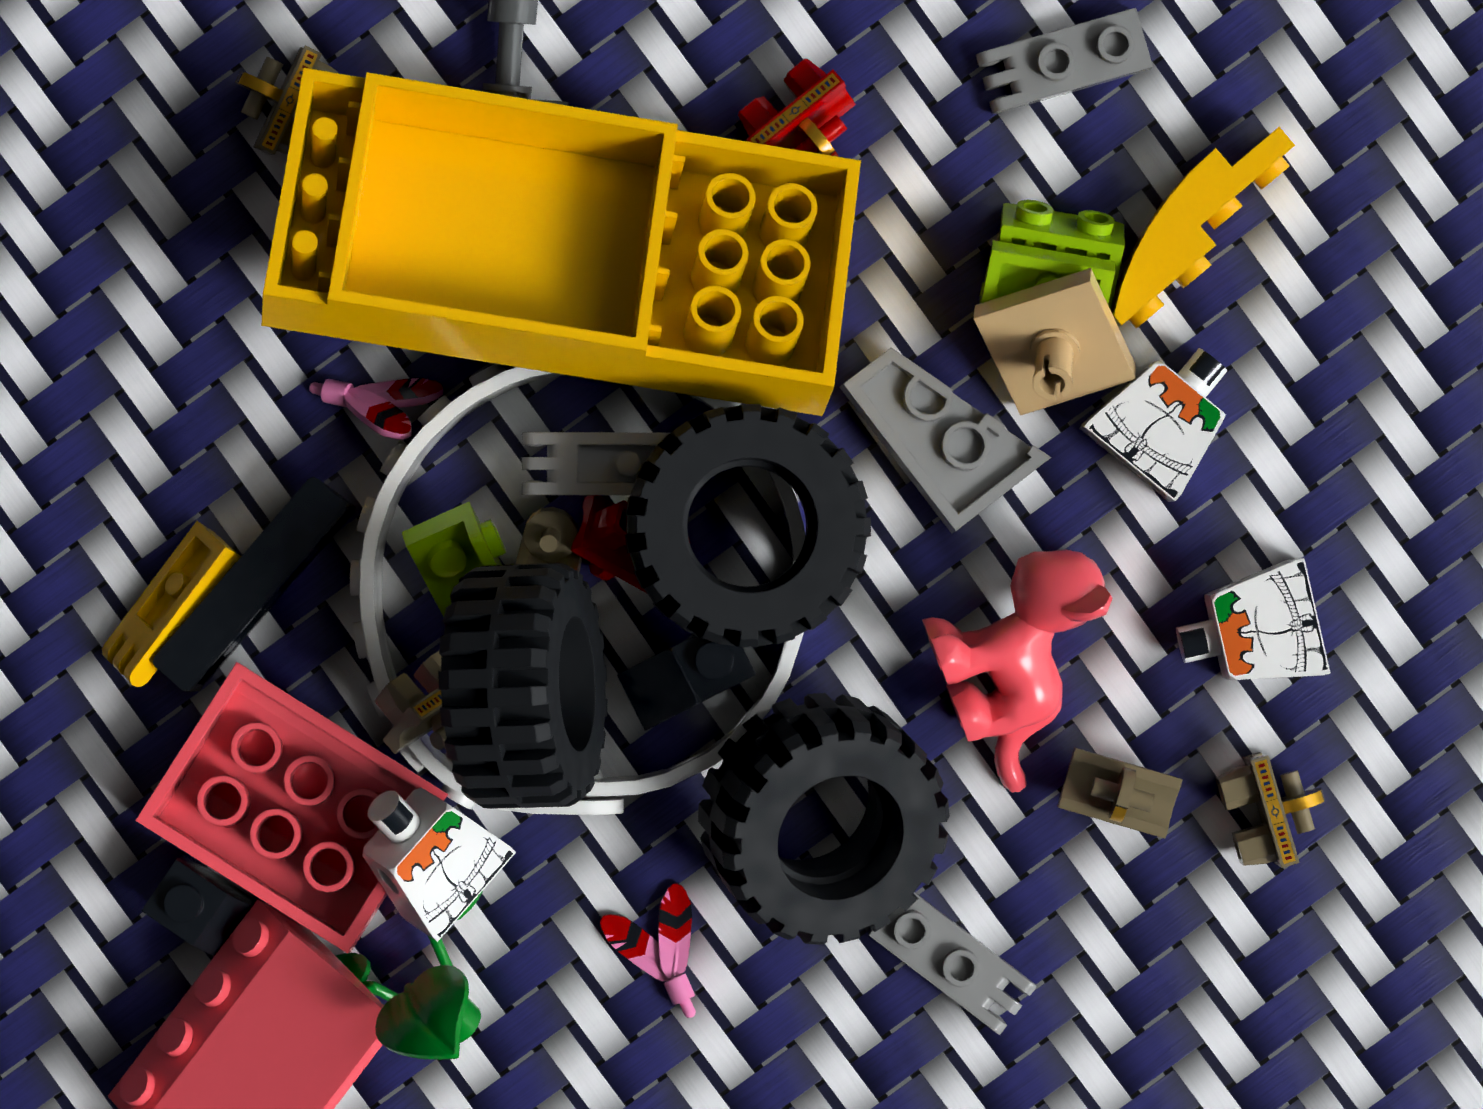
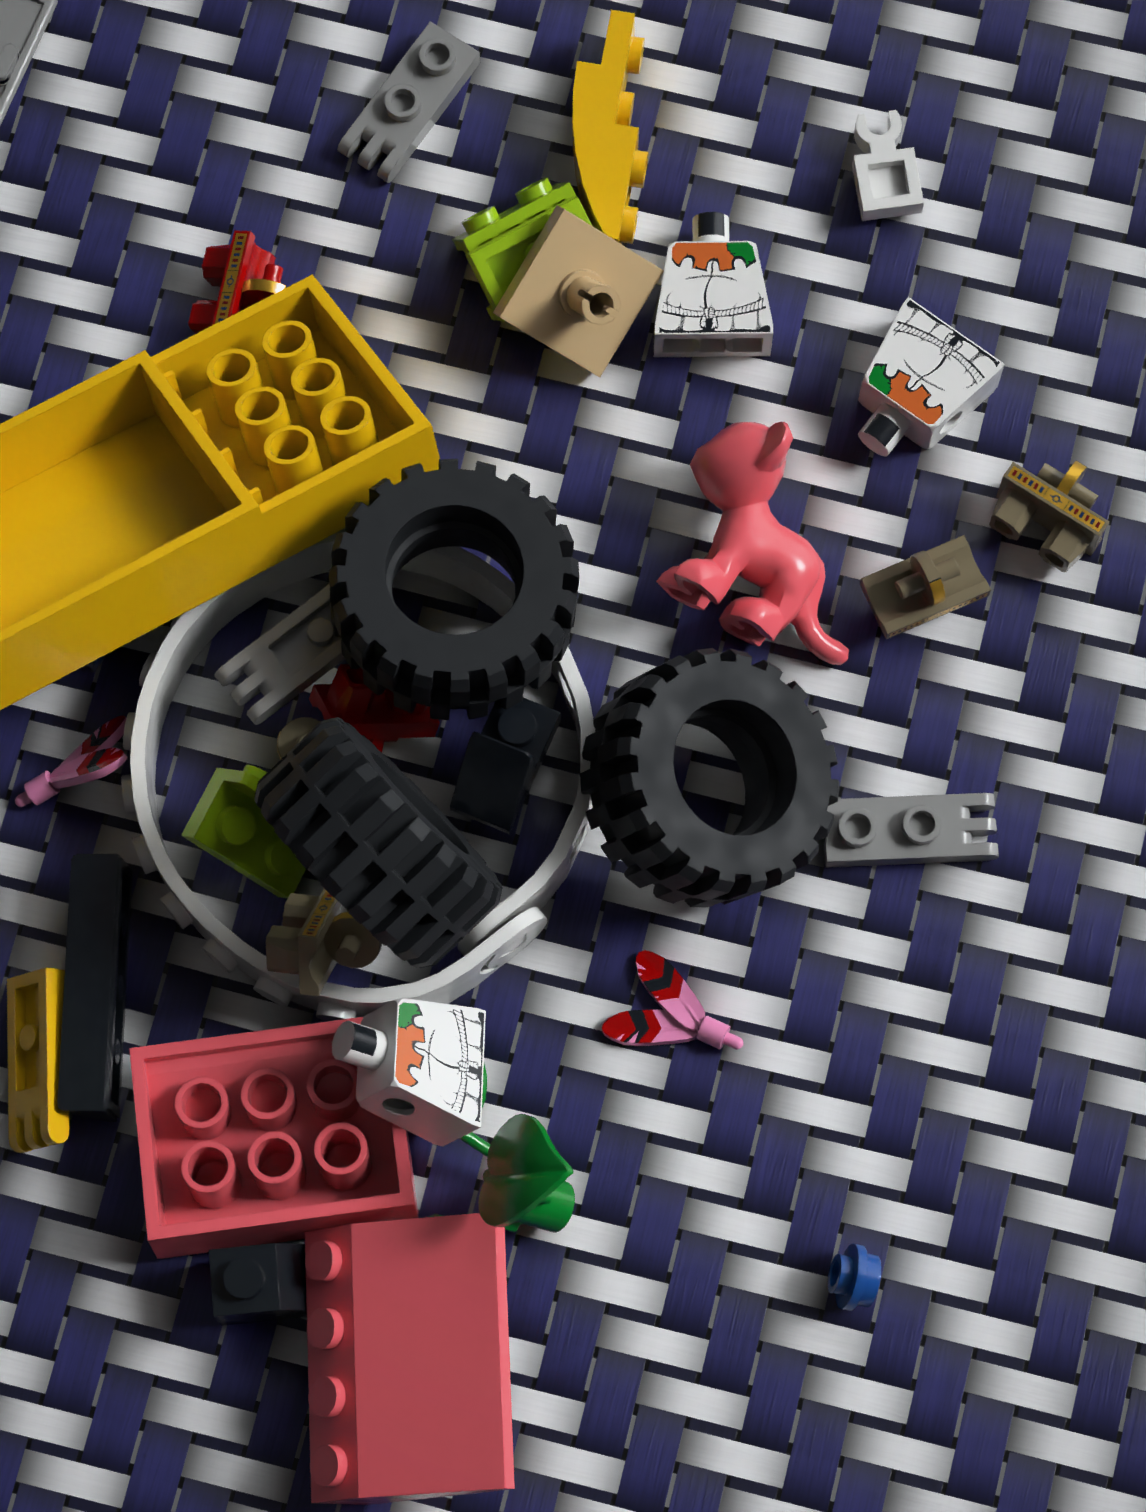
camera: 40 degrees left, 15 degrees down
light grey wing [839,347,1051,534] -> none
none -> white plate [852,110,924,221]

